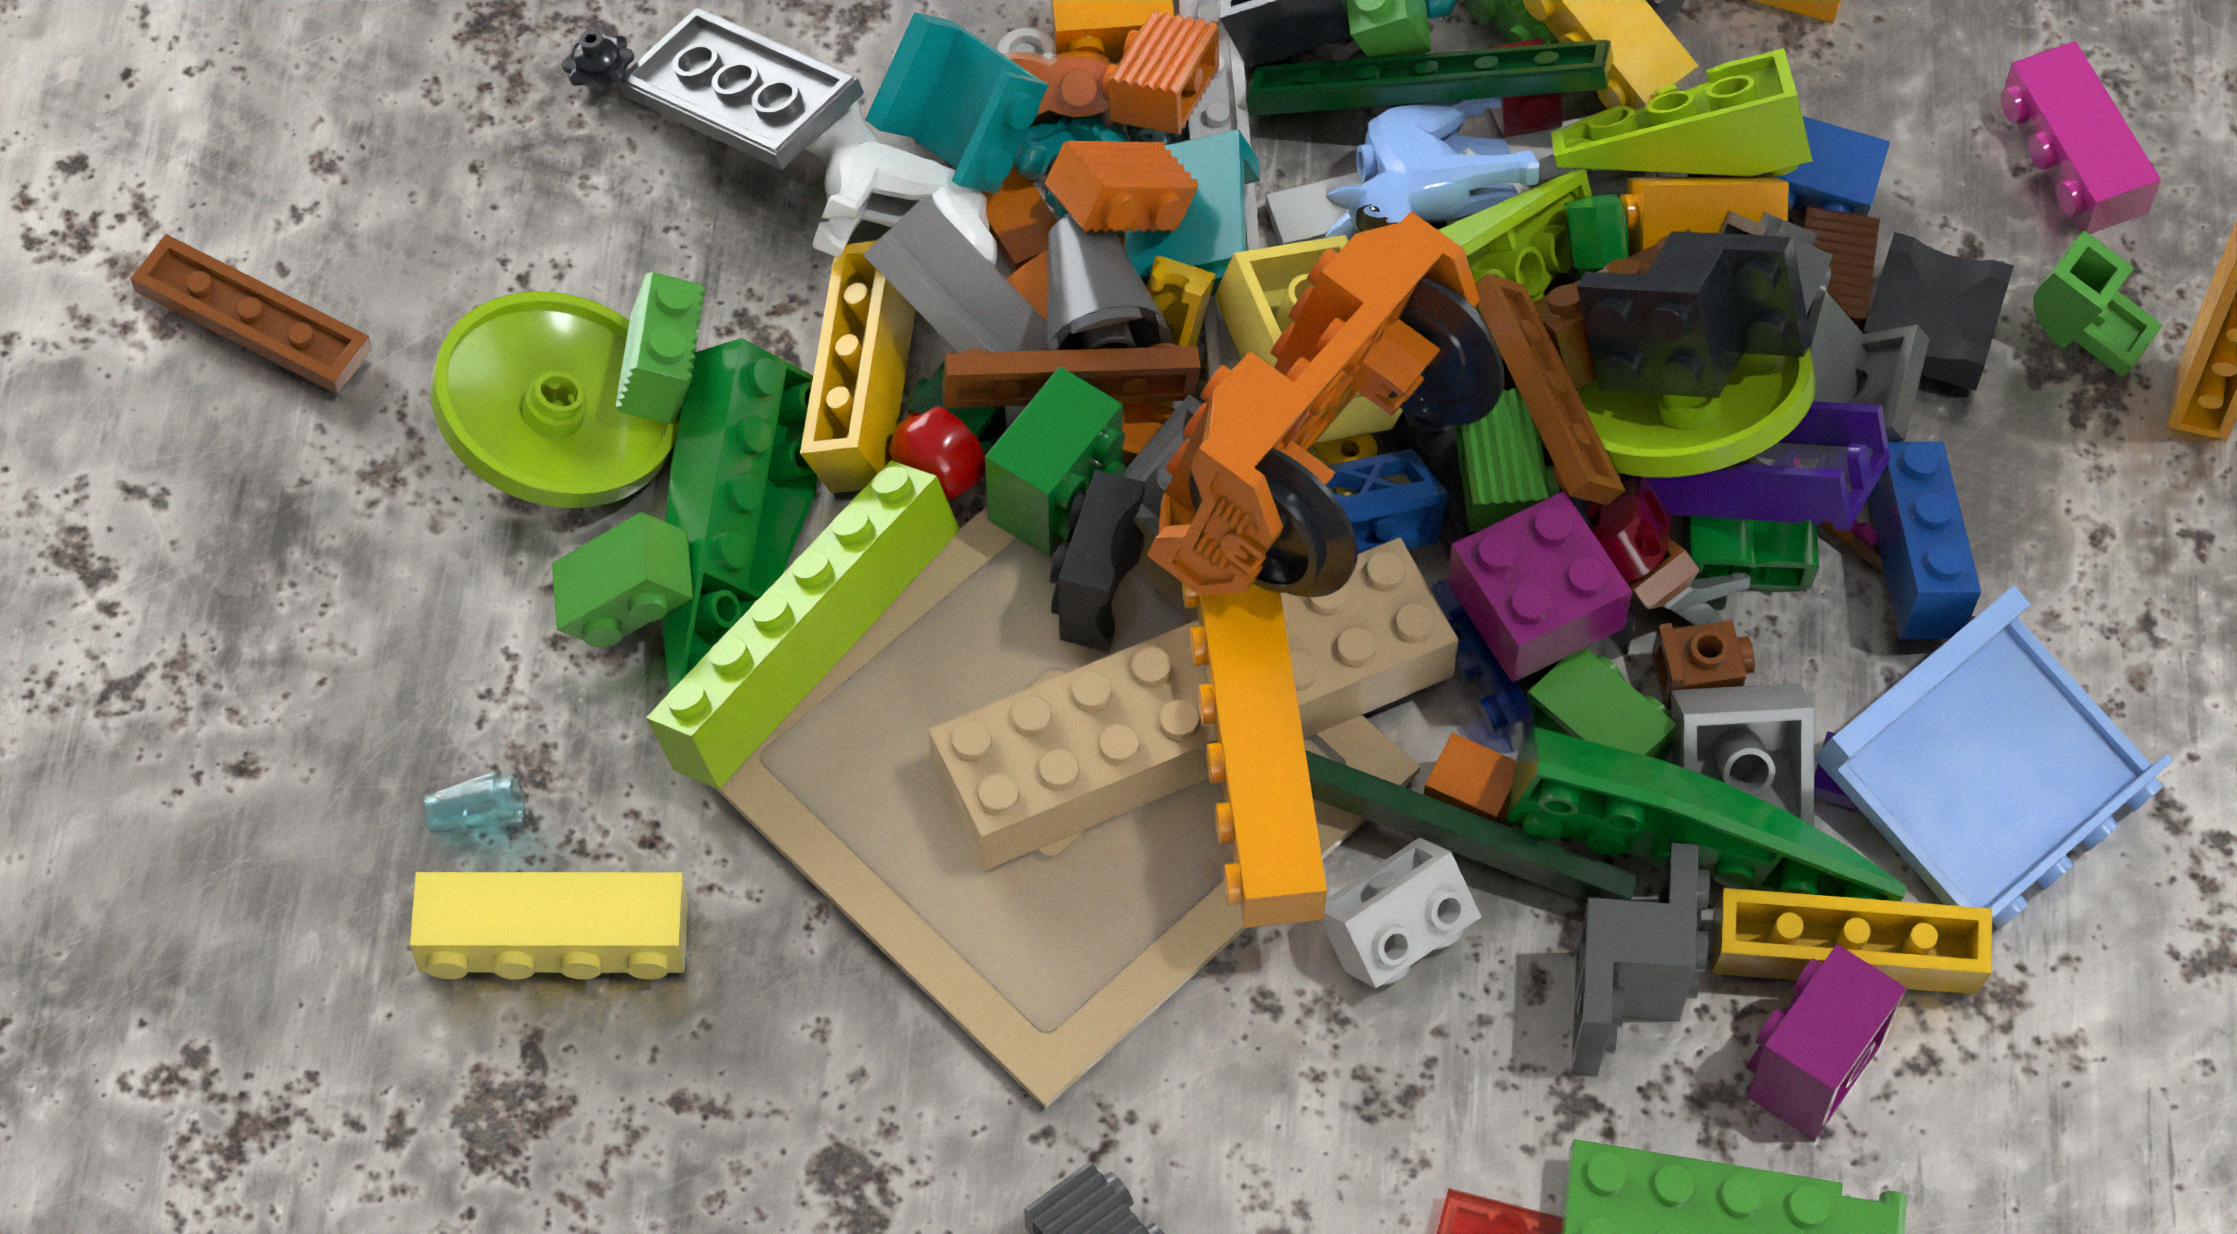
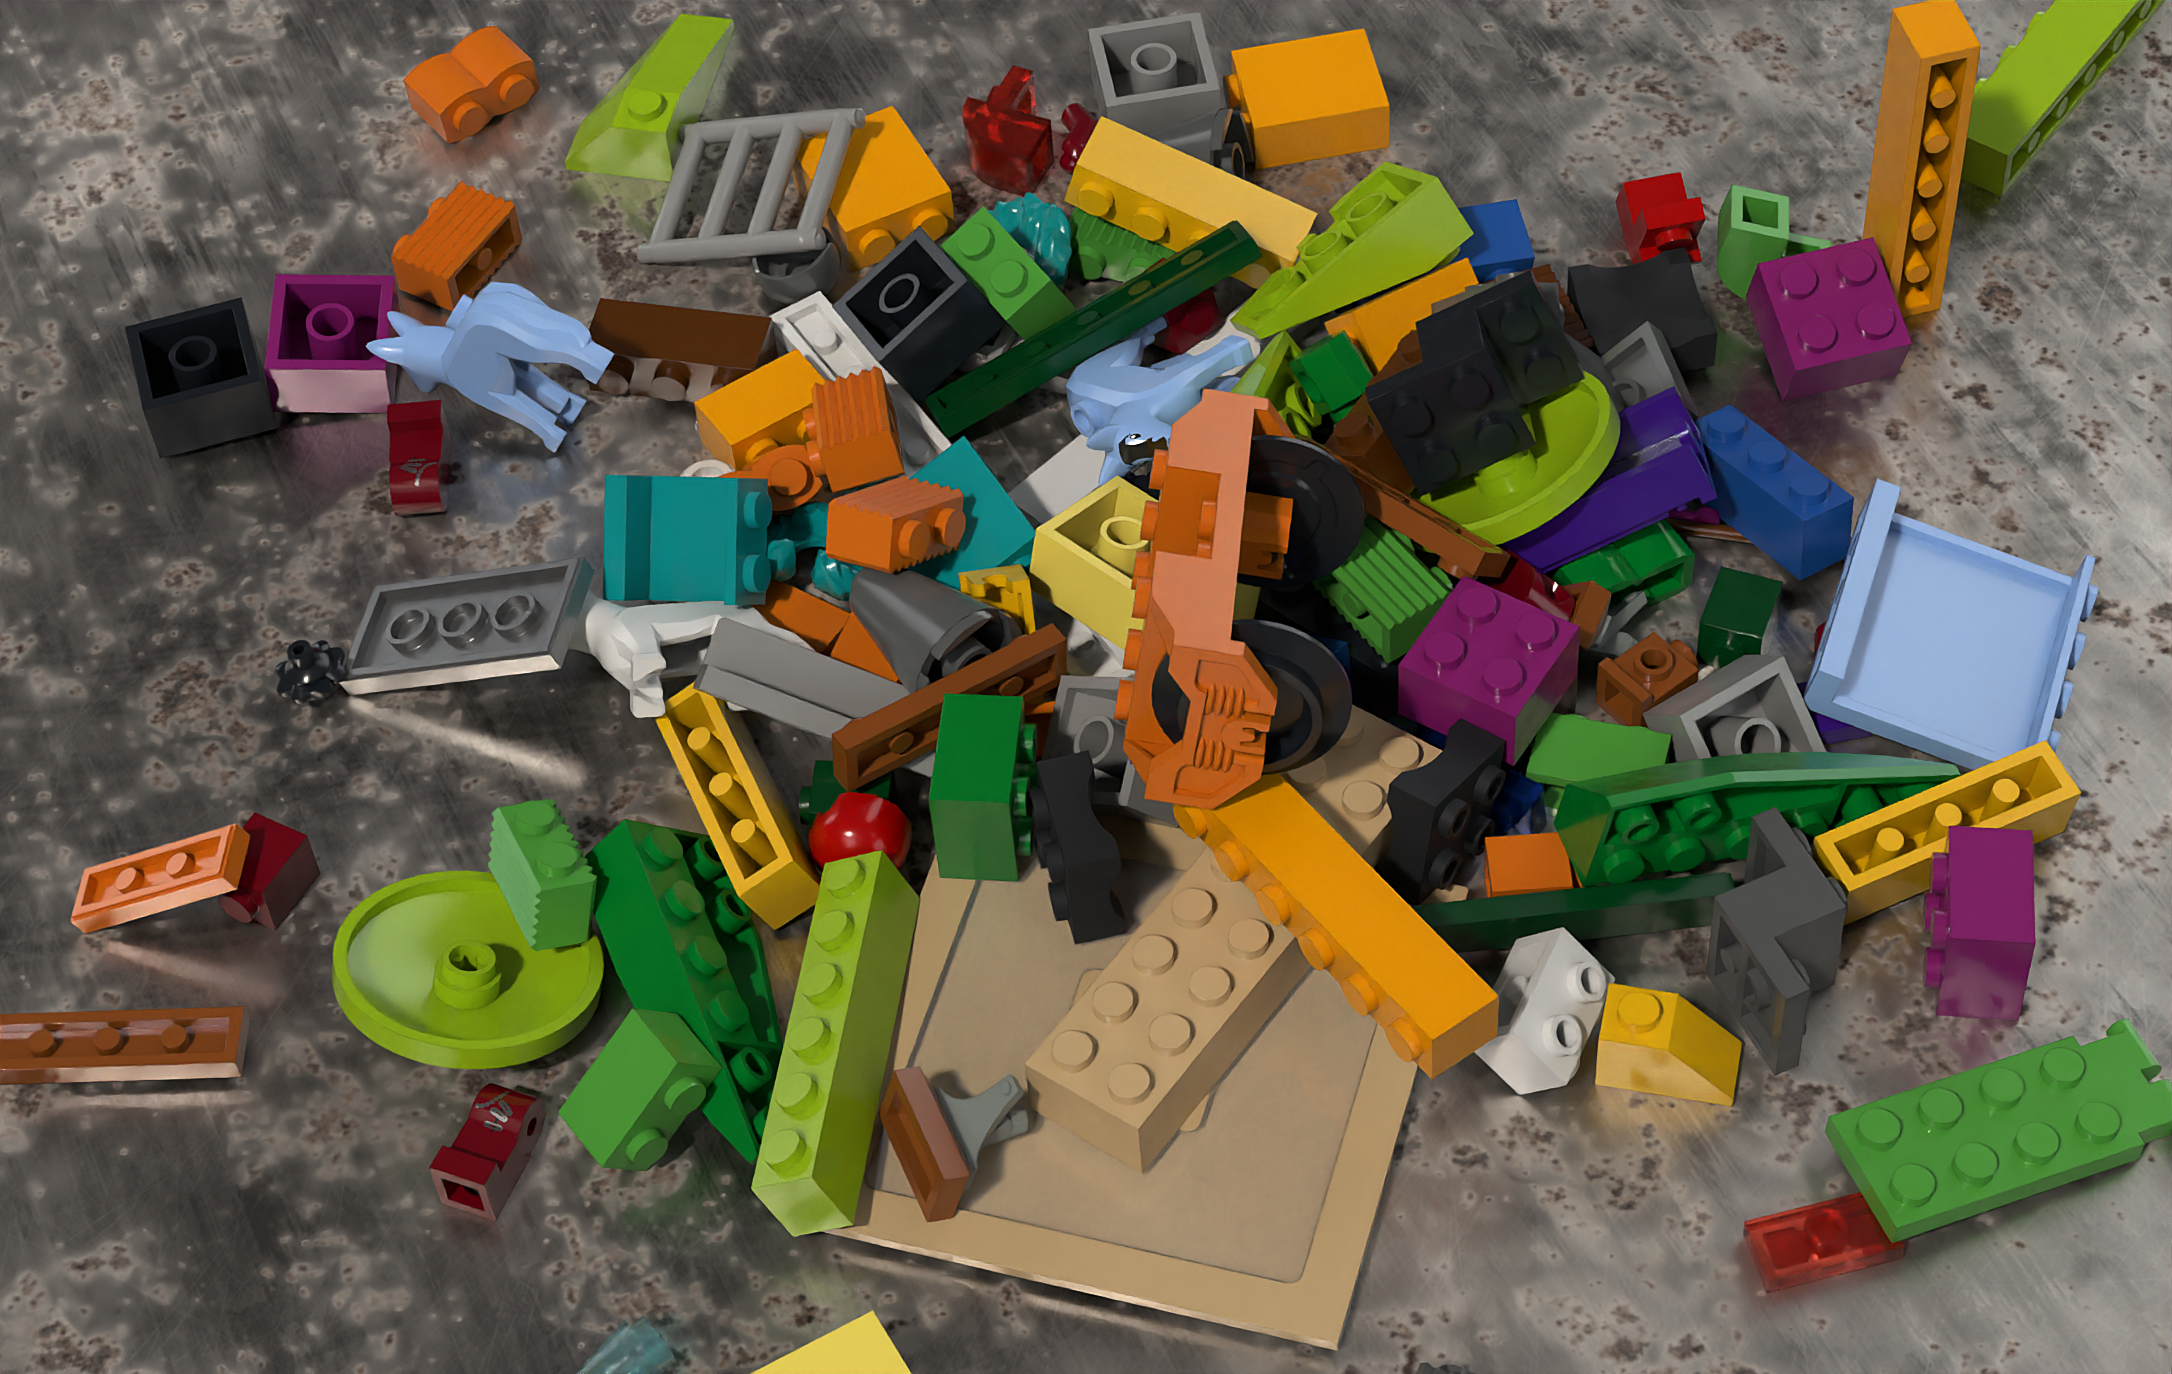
camera: 25 degrees left, 10 degrees down
dark pink brick [2001,41,2161,234] -> none
none -> orange tile [70,823,250,934]
none -> dark red brick [218,812,321,930]
none -> dark red leg [429,1083,546,1221]
none -> dark orange piece [878,1066,1029,1222]
none -> black brick [1374,718,1506,906]
none -> yellow slope [1595,983,1742,1107]
none -> red brick [1615,172,1706,265]
none -> dark green brick [1696,566,1783,670]
none -> magenta brick [1746,237,1912,402]

